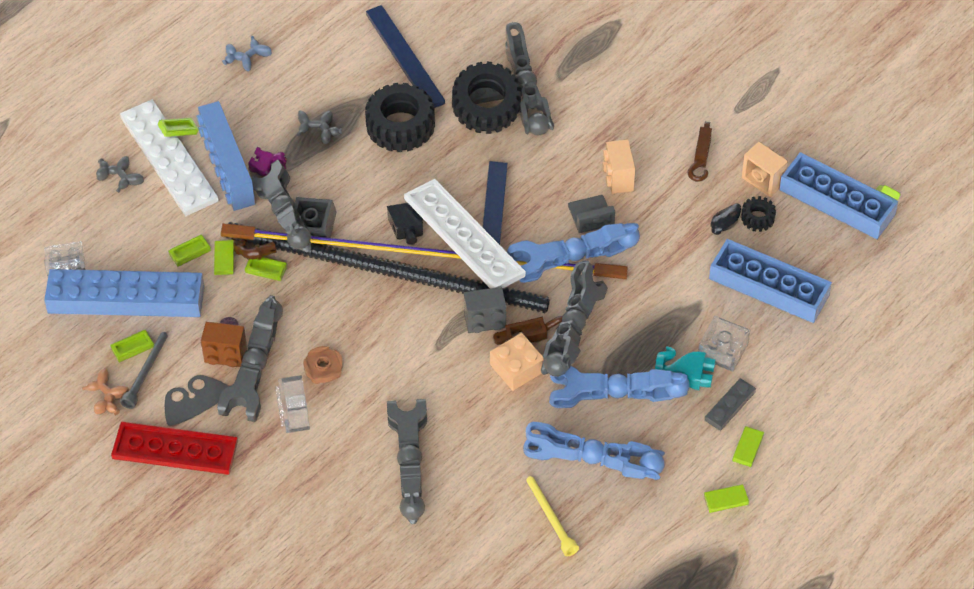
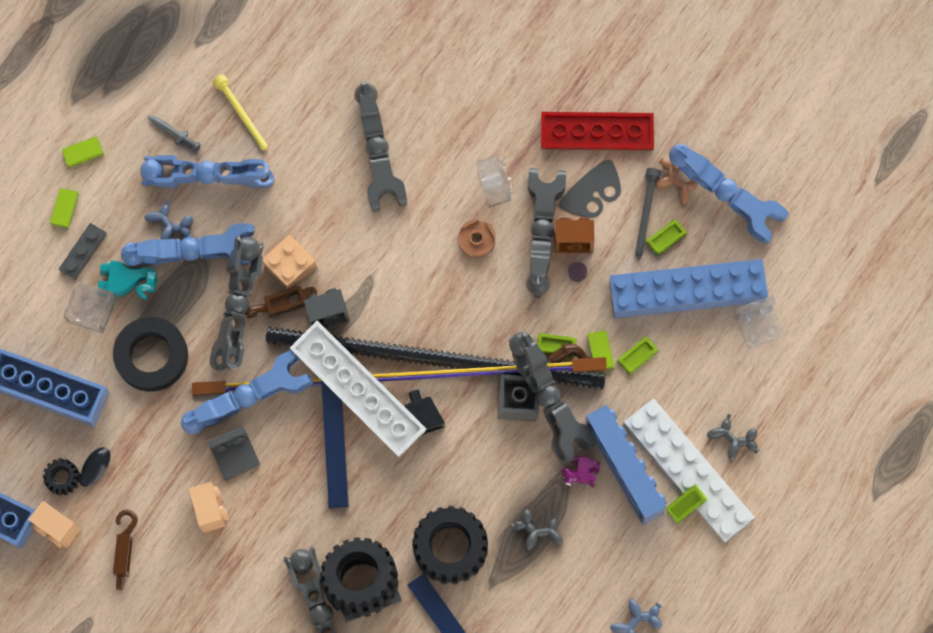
camera: 175 degrees right, 20 degrees up
none -> black tyre [113,317,188,392]
none -> sand blue piece [144,200,193,240]
none -> dark grey sword [148,115,201,152]
none -> medium blue piece [669,144,789,243]

